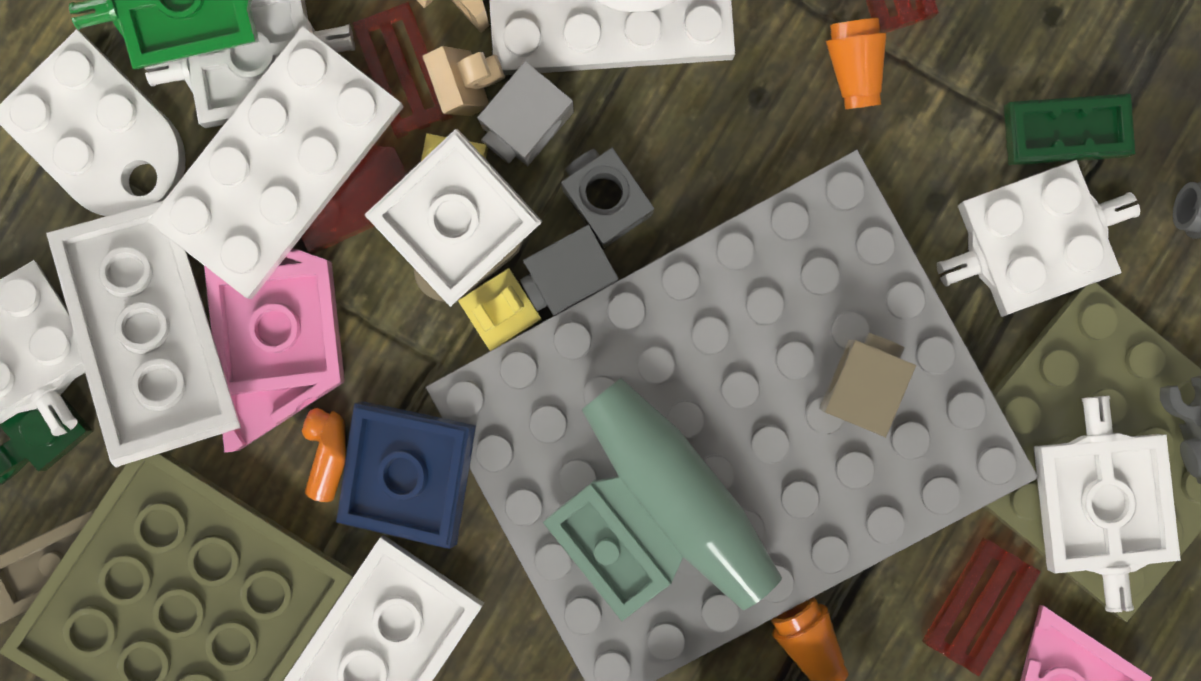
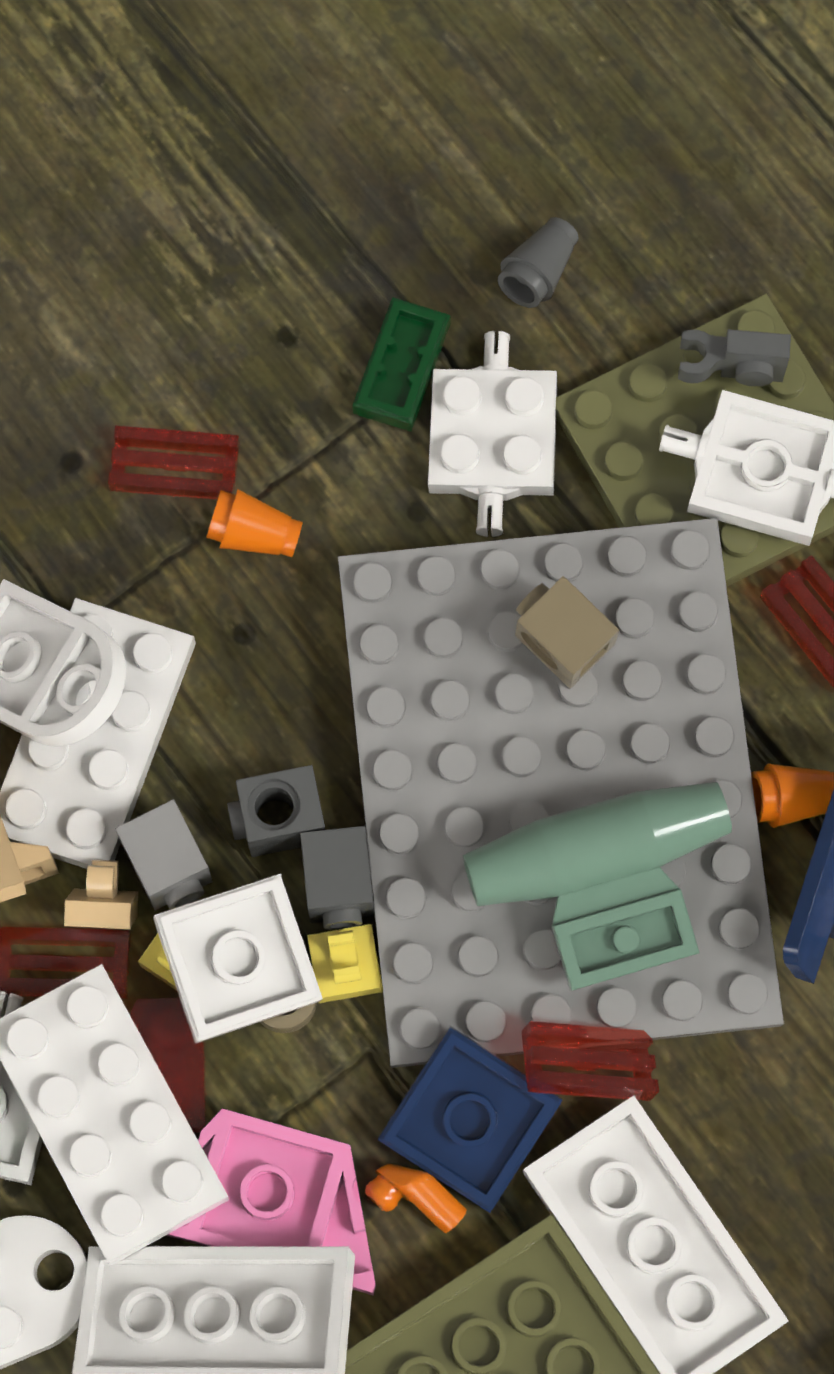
camera: 60 degrees left, 15 degrees down
none -> clear red tile [521,1021,660,1101]

